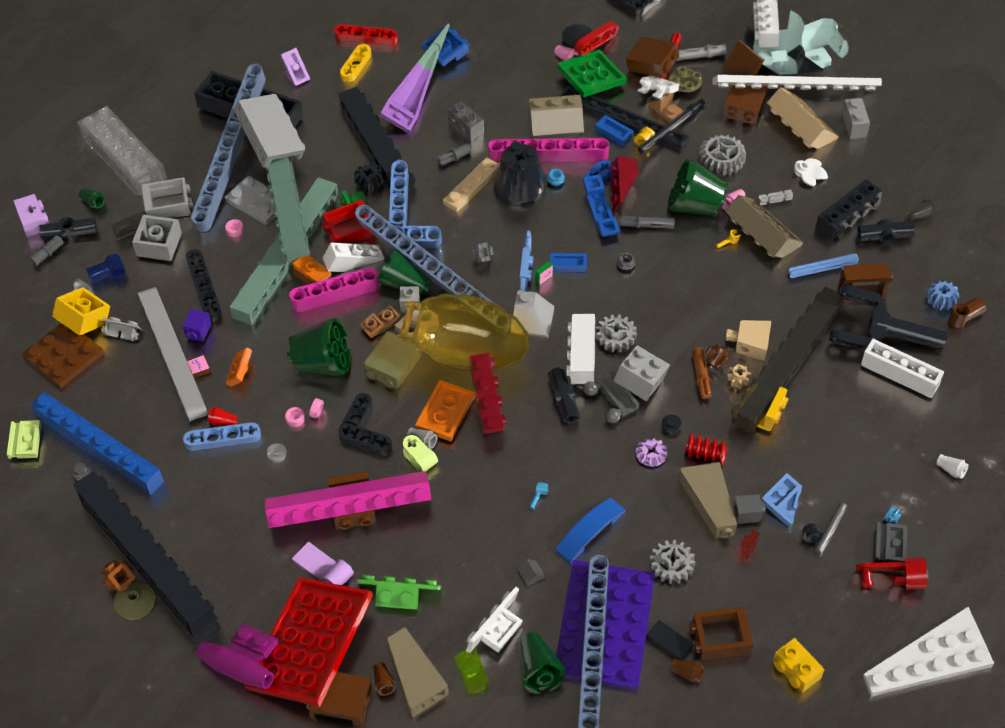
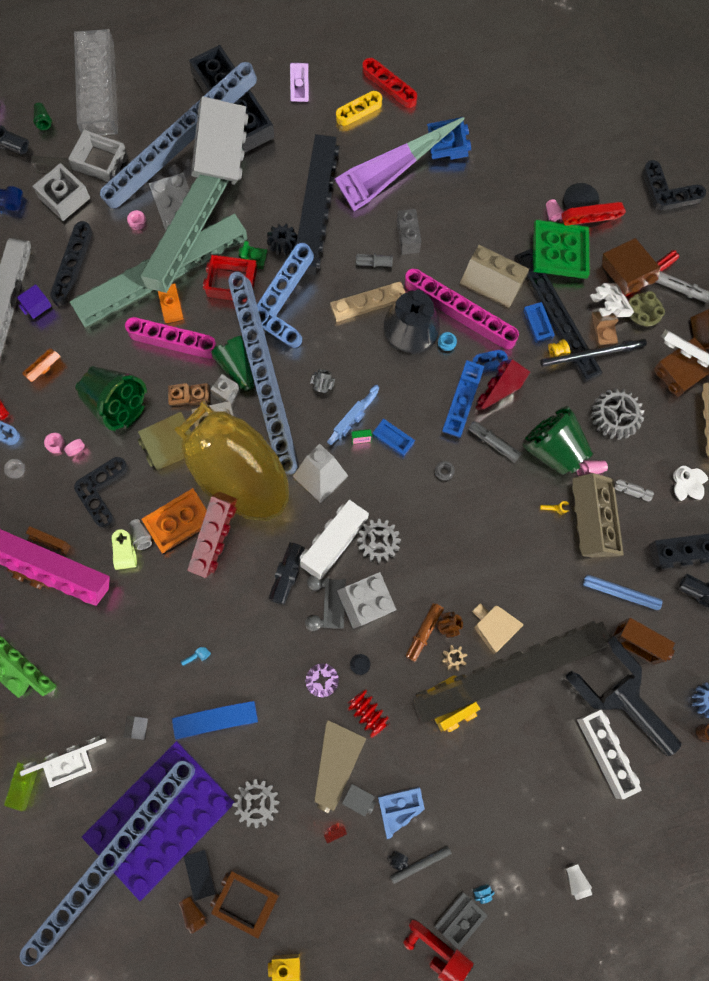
camera: 30 degrees right, 20 degrees up
bright pink tile [187,355,211,378] -> none
white slope [323,243,384,272] -> none
dark green cone [520,632,566,694] -> none

